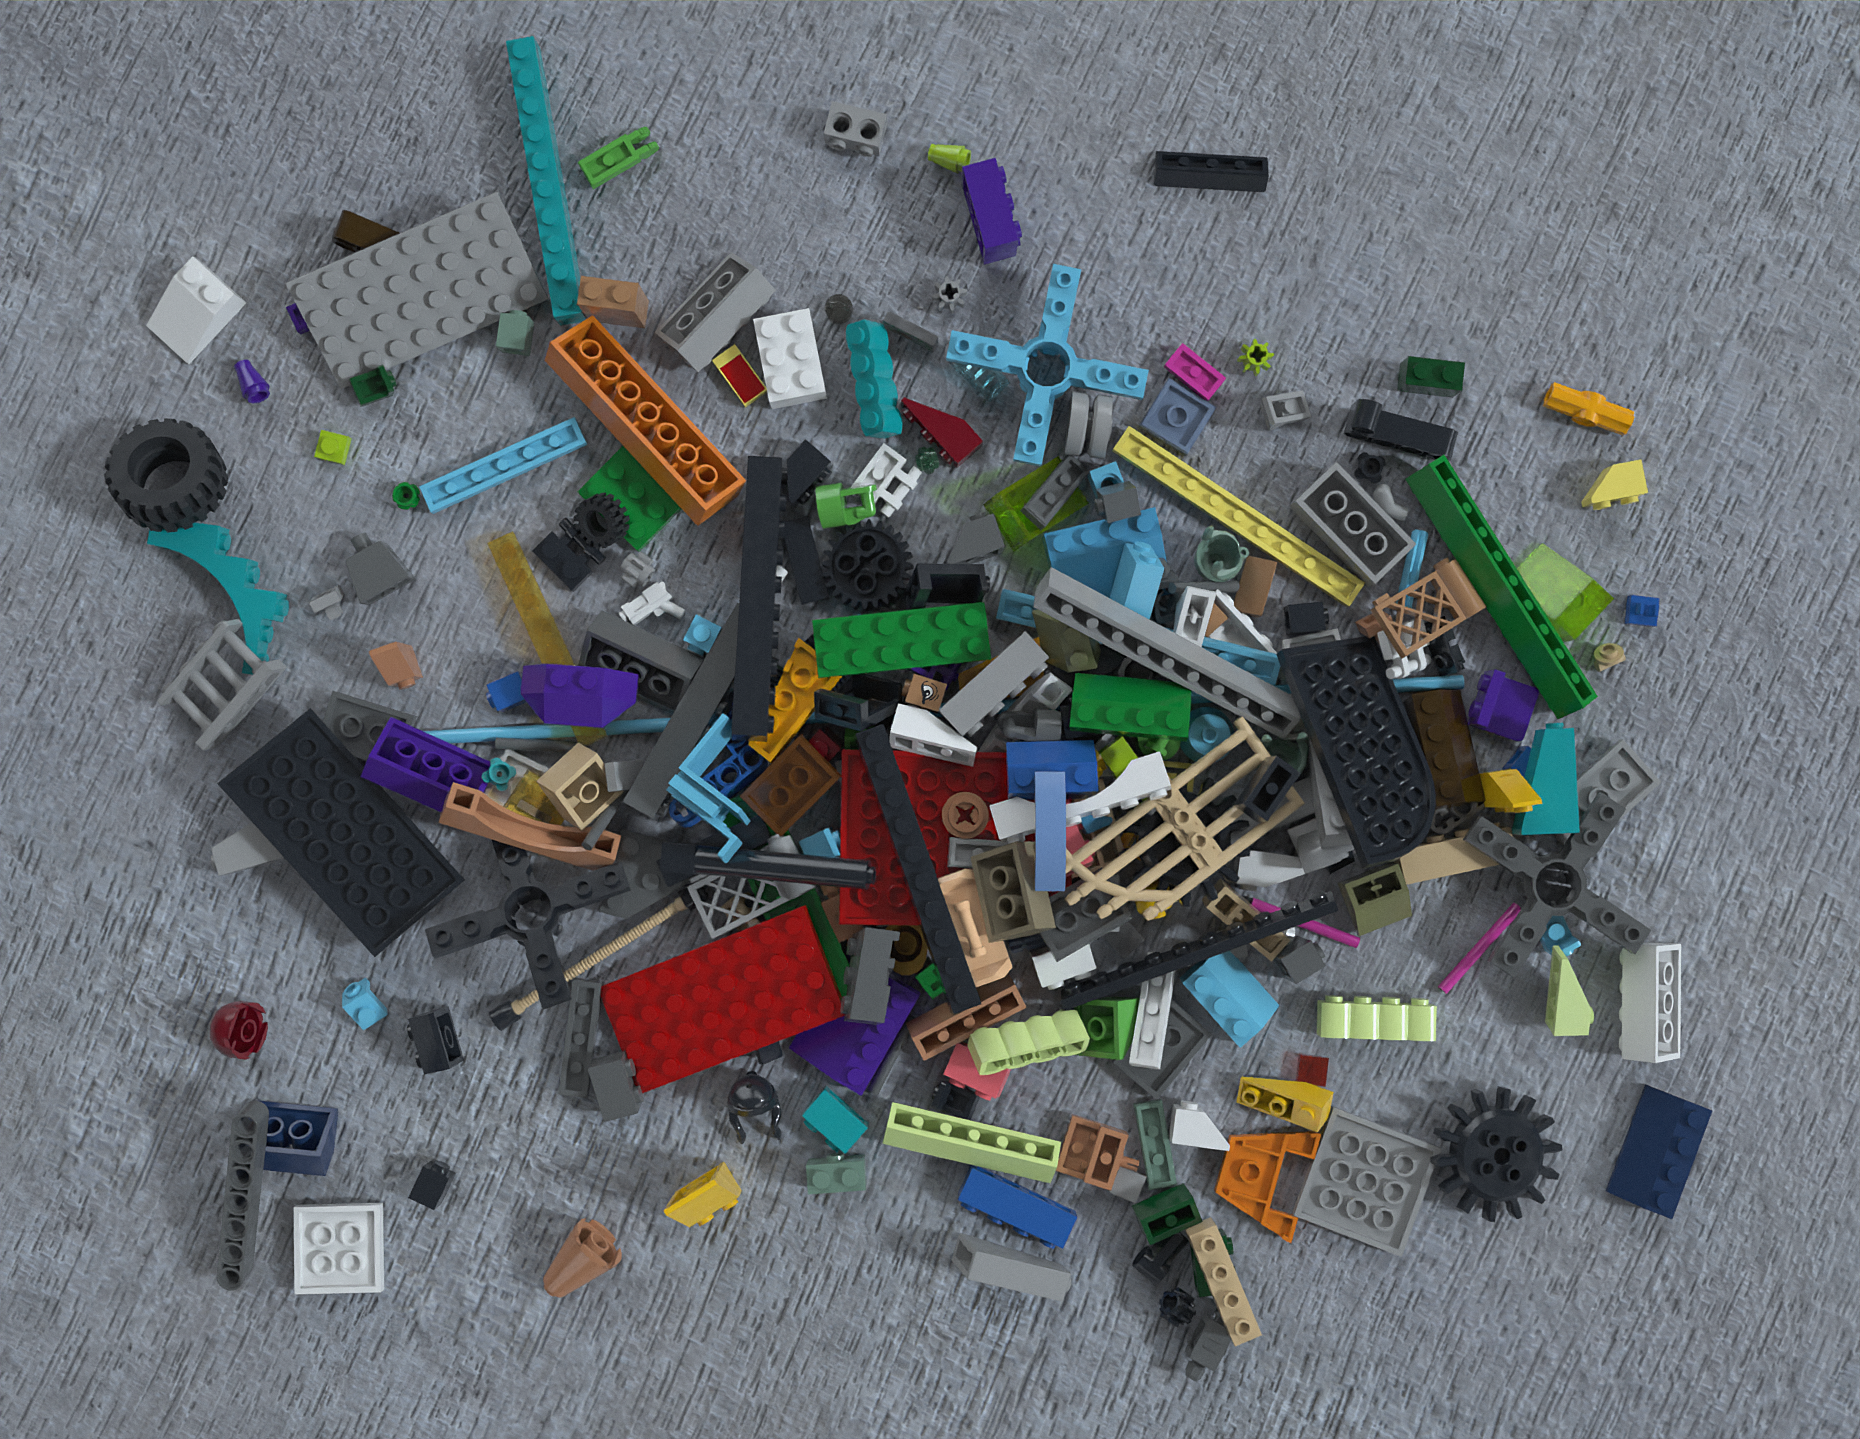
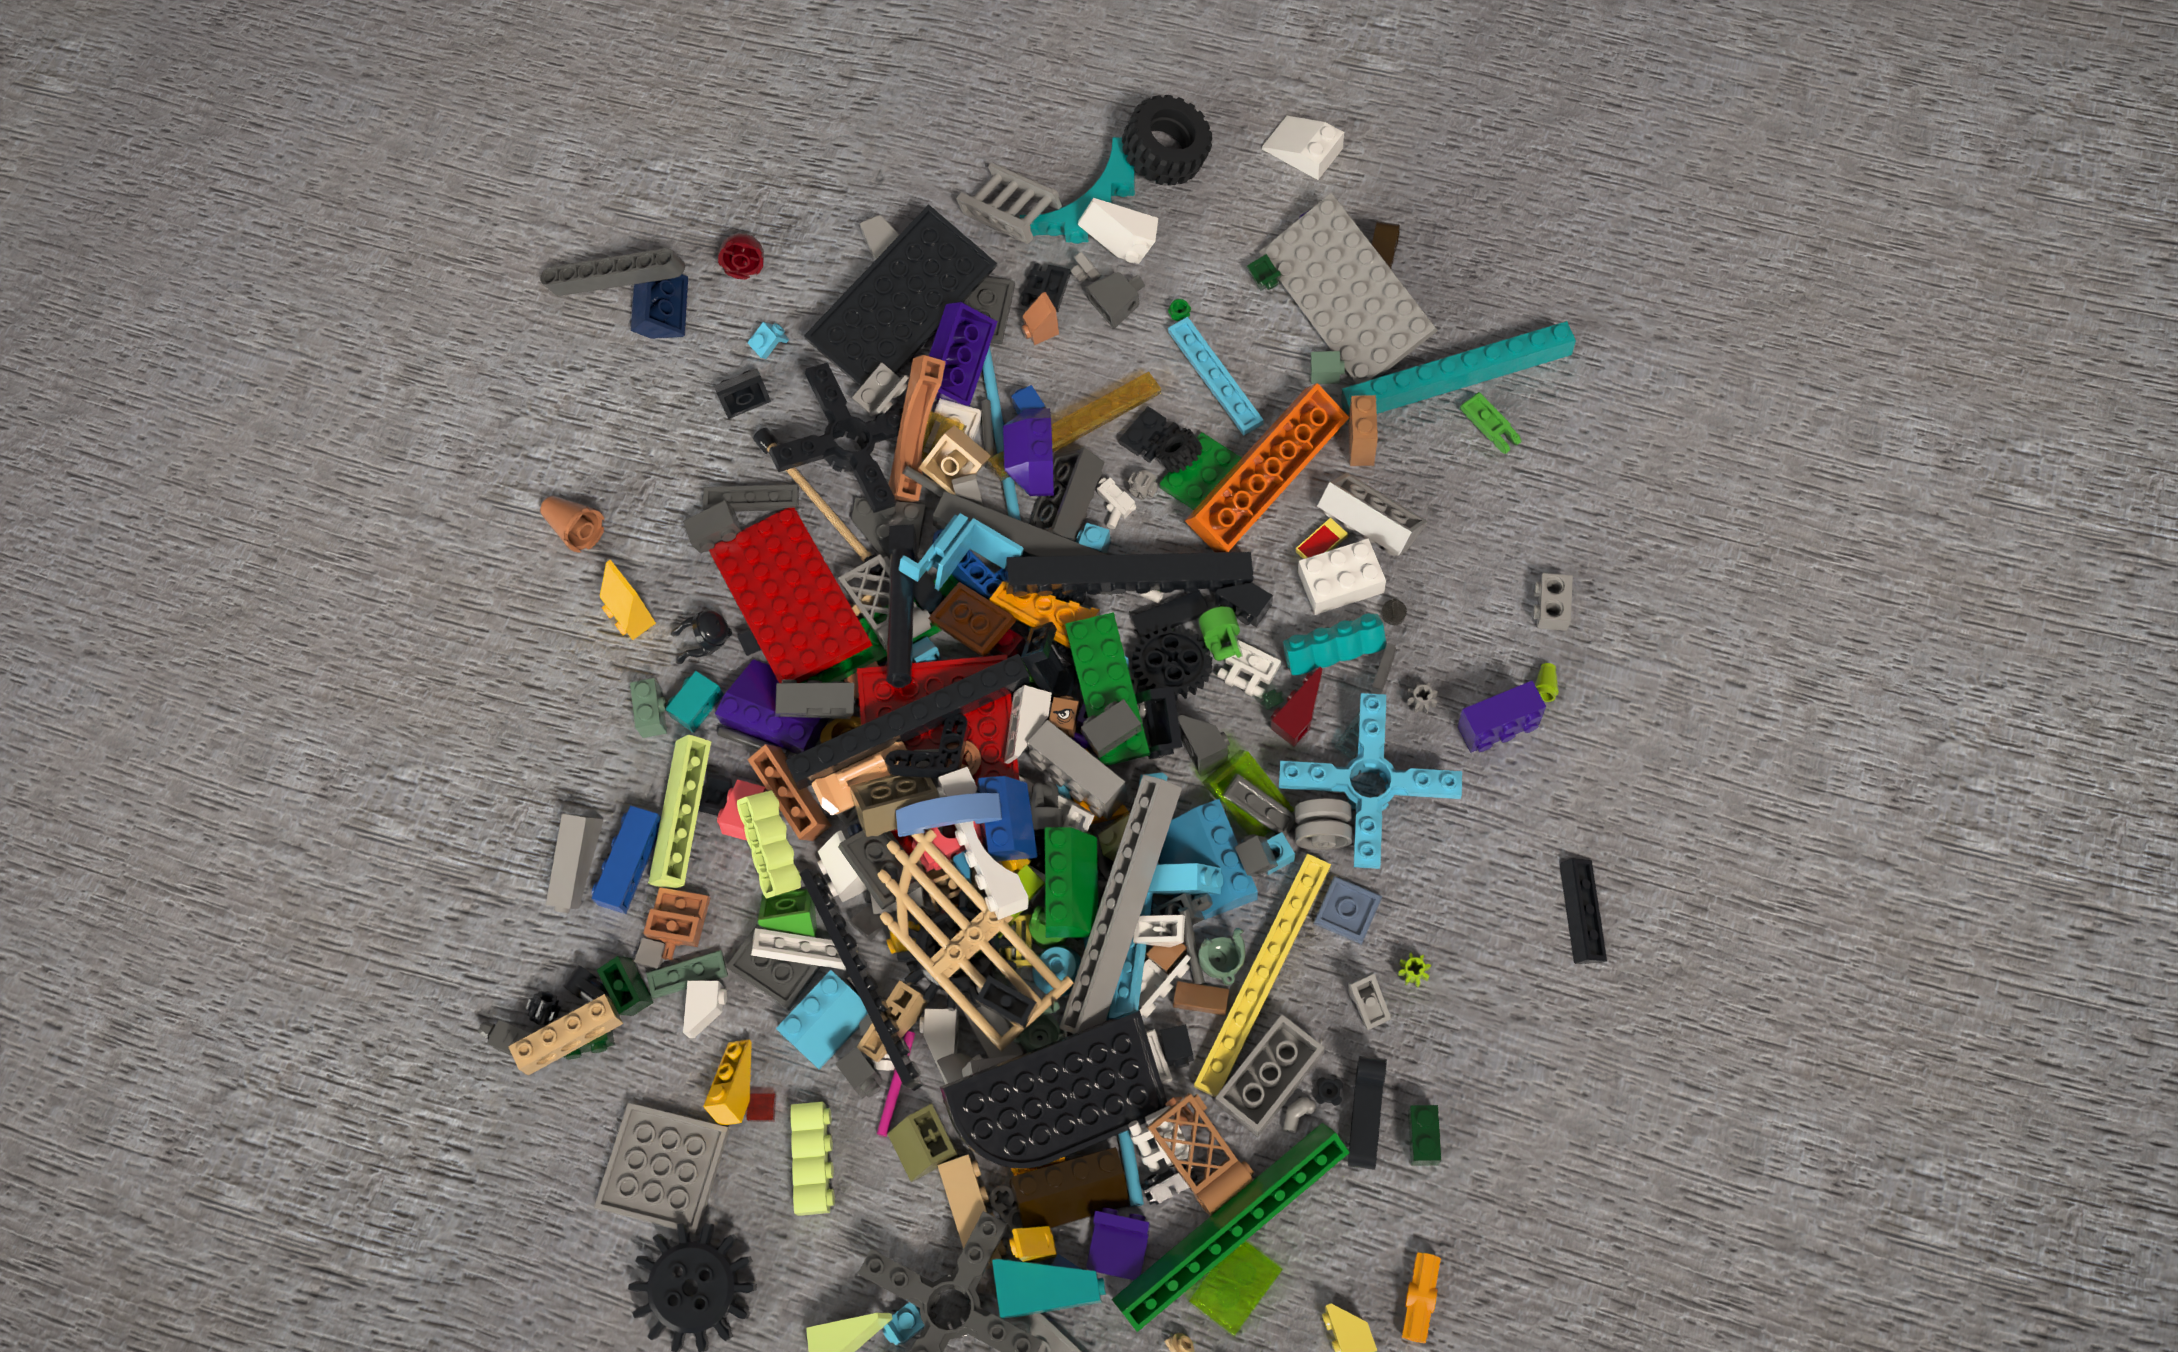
camera: 90 degrees right, 20 degrees down
dark purple cone [234,360,270,404] -> none
white plate [294,1203,384,1294] -> none
lime plate [314,430,352,465] -> none
black brick [408,1160,456,1210] -> none
teal plate [482,758,516,791] -> none
dark pink plate [1164,343,1226,401] -> none
orange wing [1214,1131,1321,1243] -> none
medium azure axle [1396,530,1428,609] -> none
dark pink bar [1438,902,1521,994] -> none
none -> light grey bracket [851,363,909,417]
none -> black beam [885,714,969,778]
none -> black plate [1021,263,1071,312]
none -> white slope [1078,198,1158,264]
none -> dark grey brick [1081,699,1142,758]

